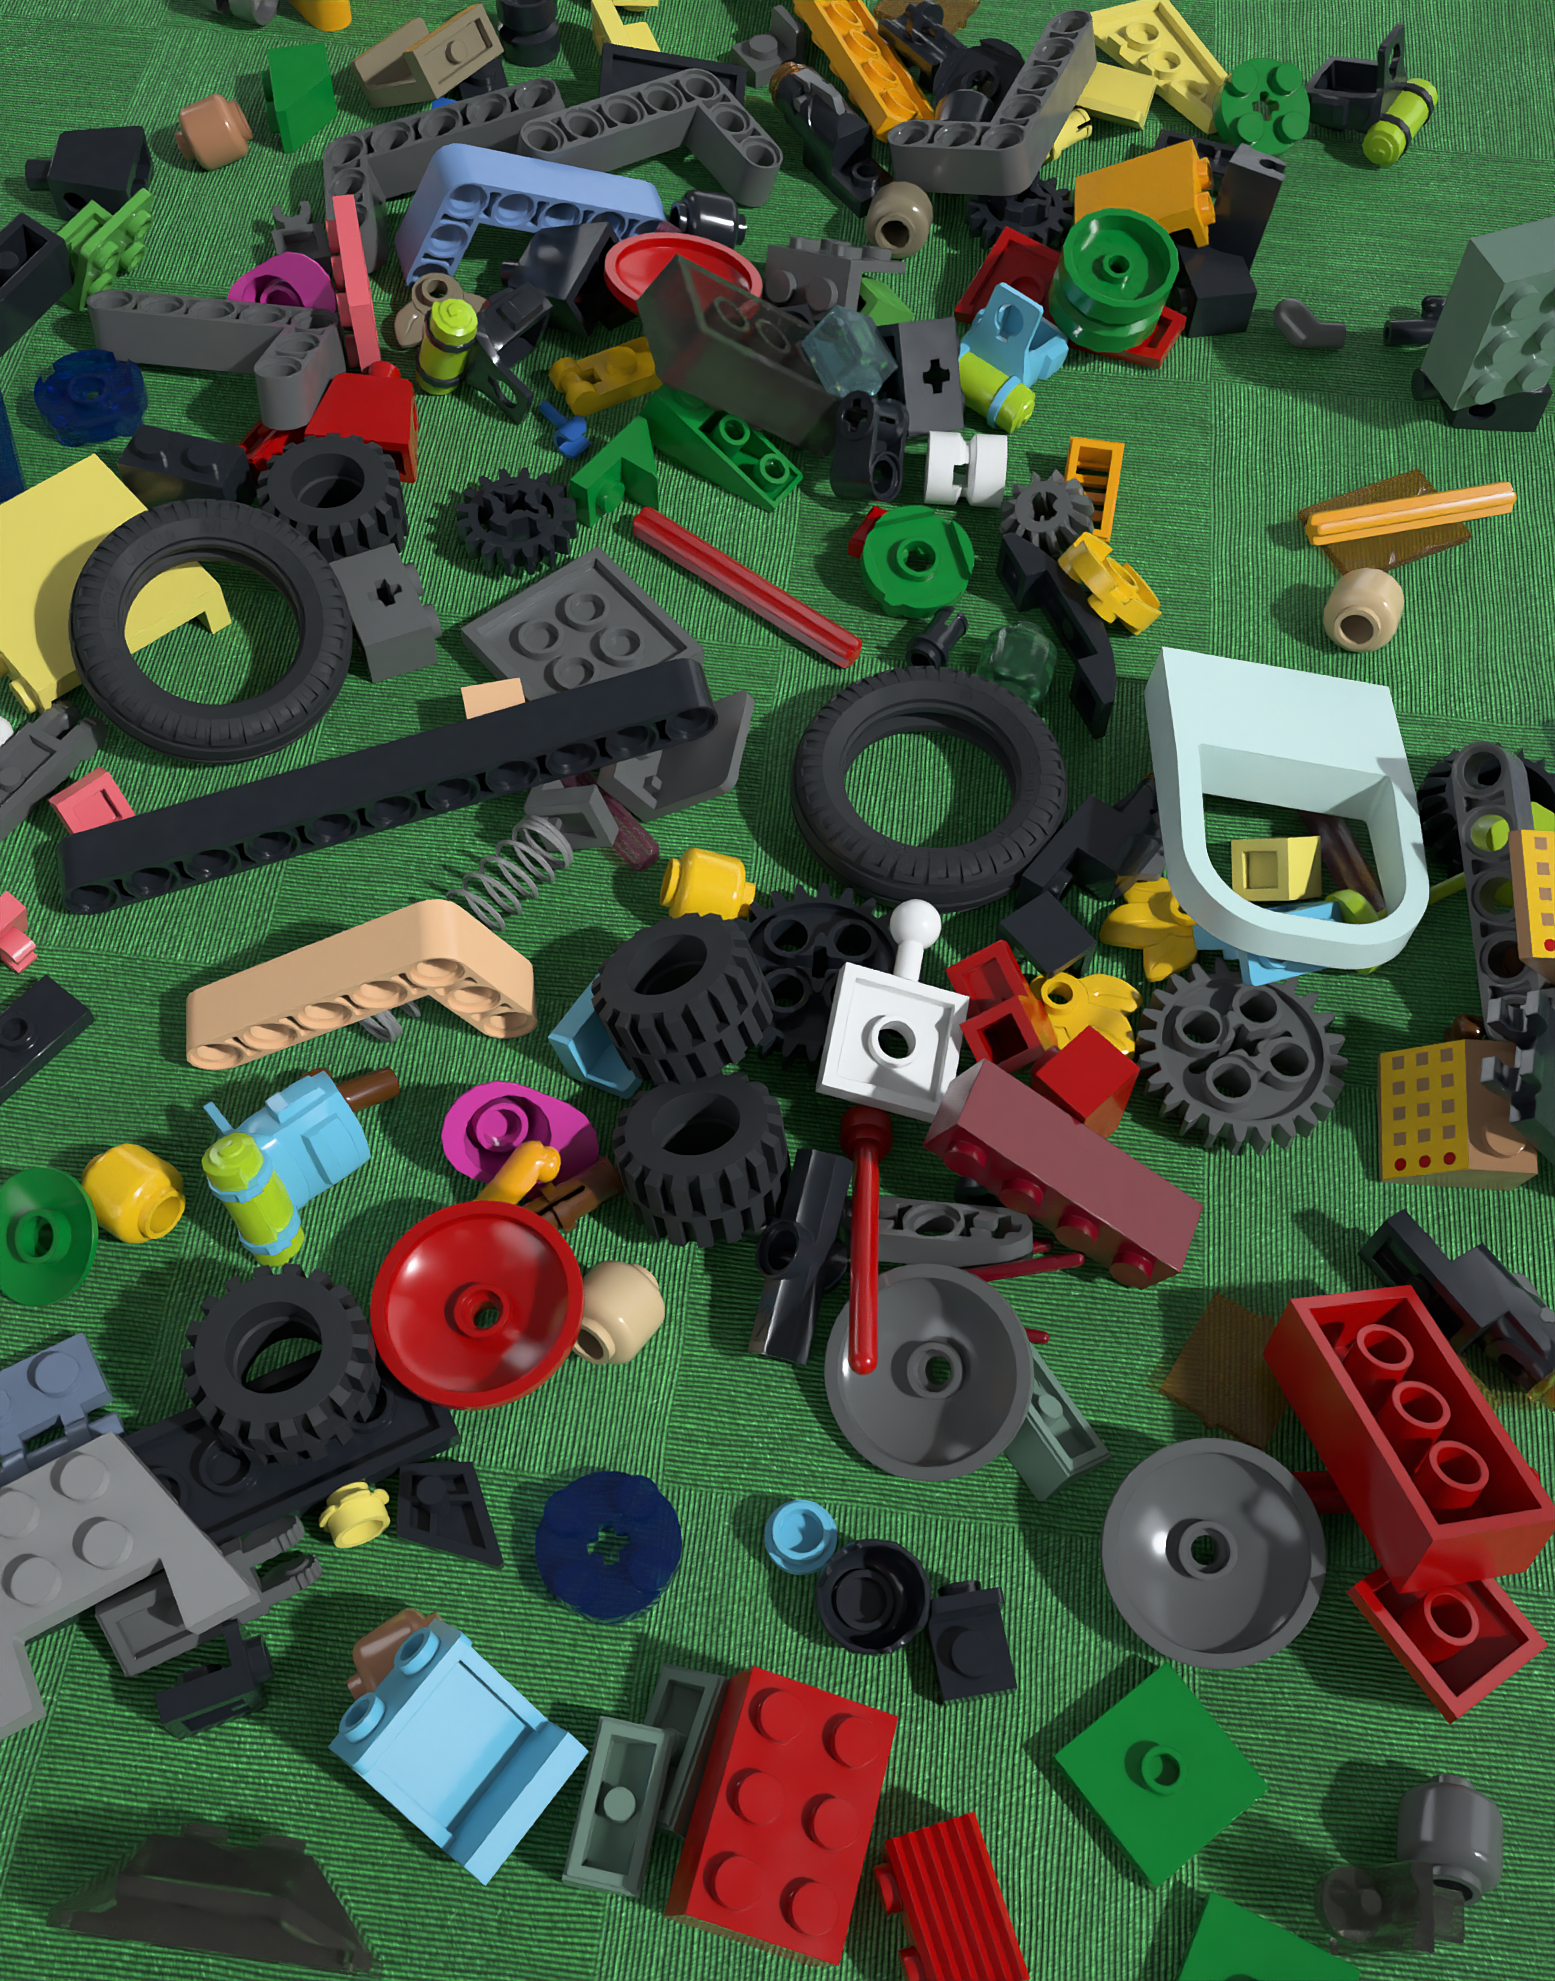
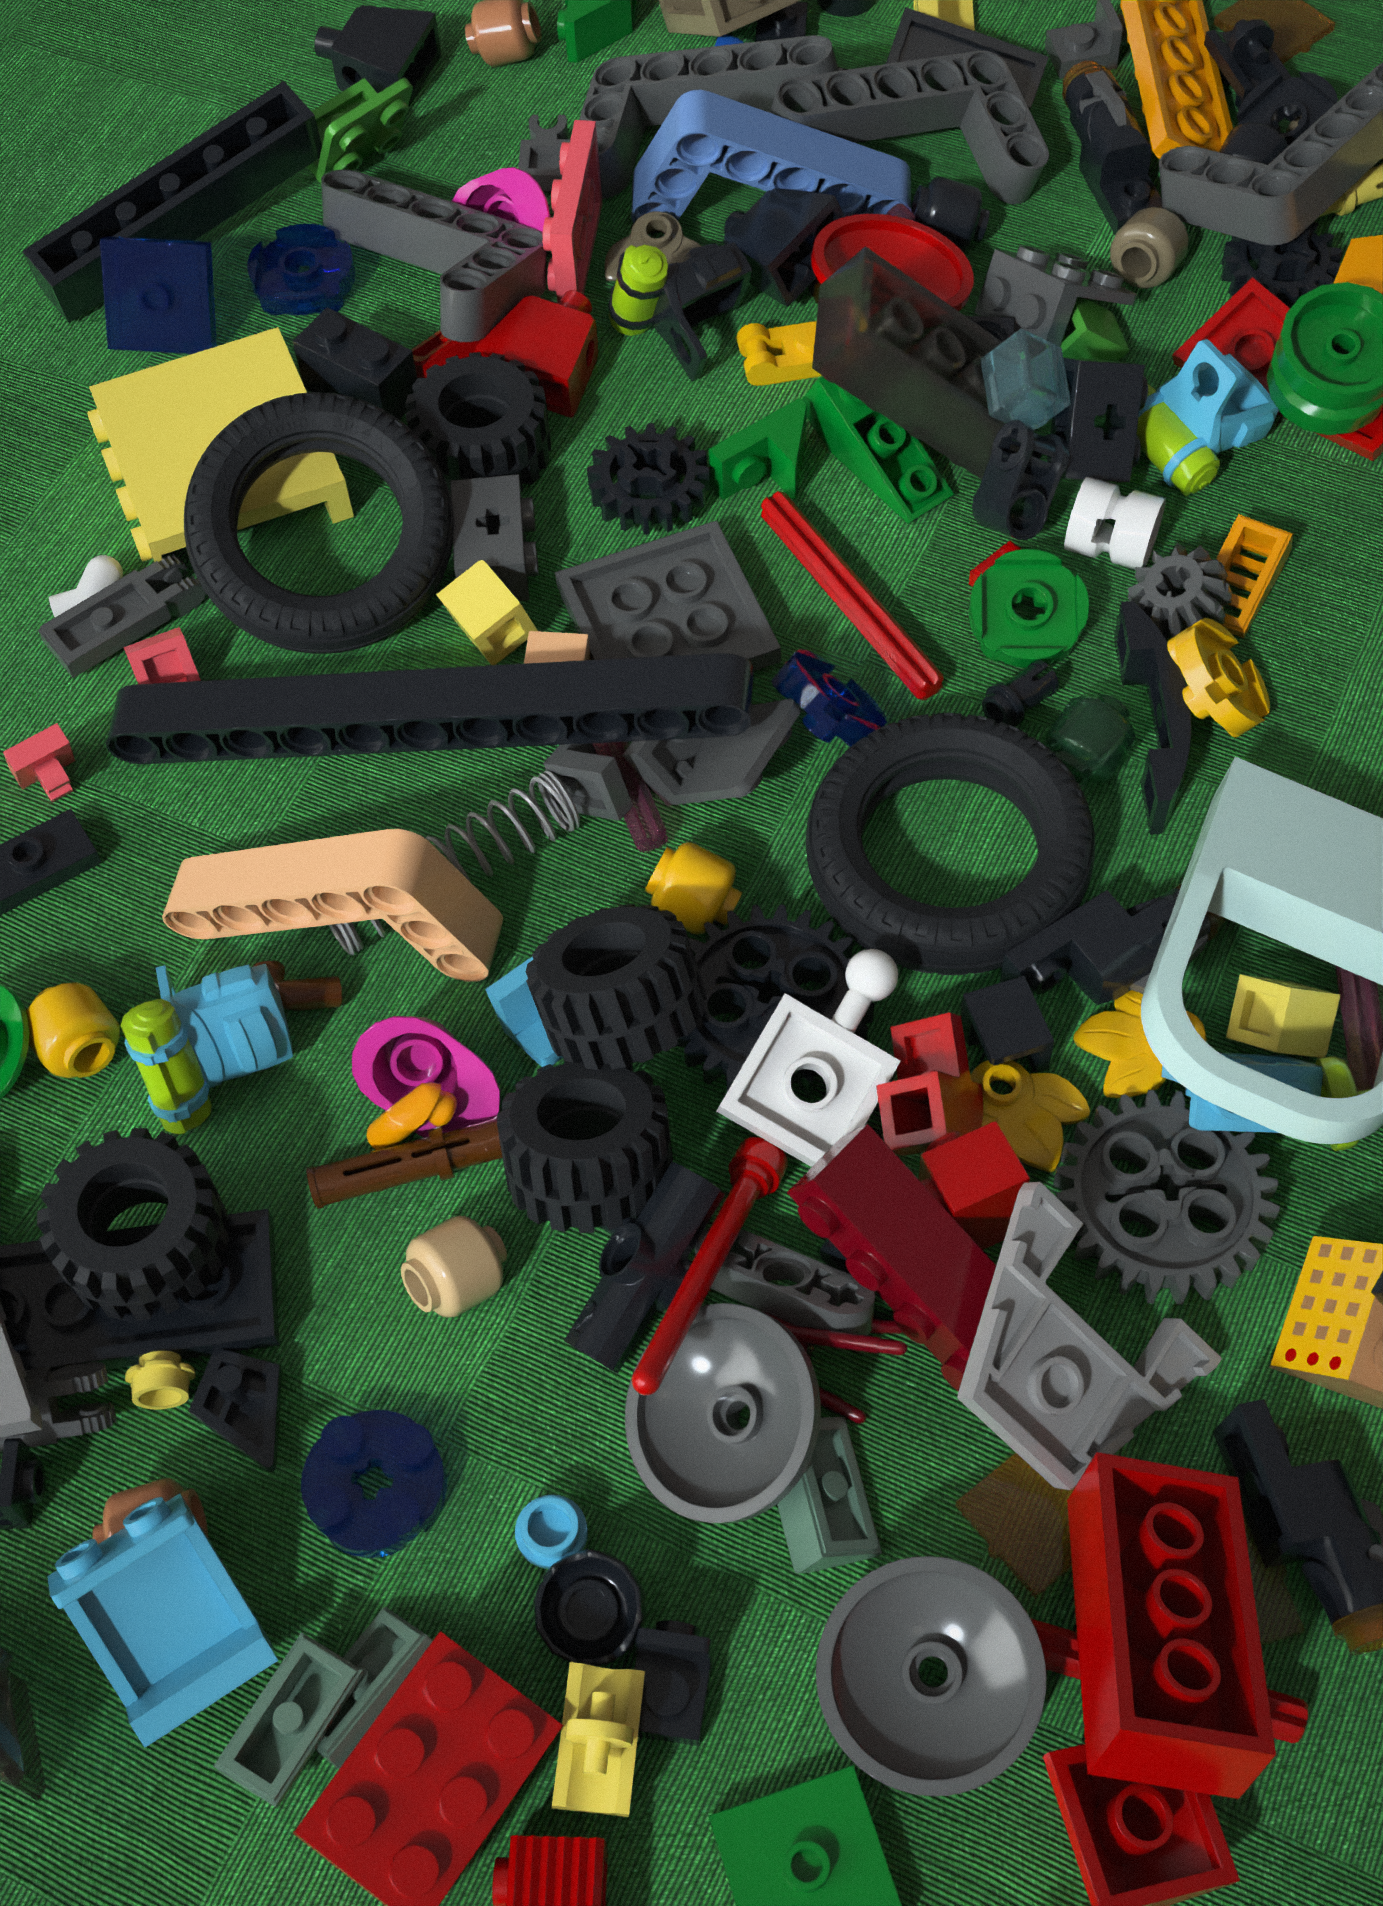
camera: 25 degrees right, 0 degrees up
red dish [370,1200,585,1411] -> none
blue hand [539,401,591,460] -> none
none -> light yellow panel [436,560,538,665]
none -> light yellow hips [552,1662,645,1817]
none -> clear blue plate [771,649,887,747]
none -> light grey wing [957,1182,1222,1490]

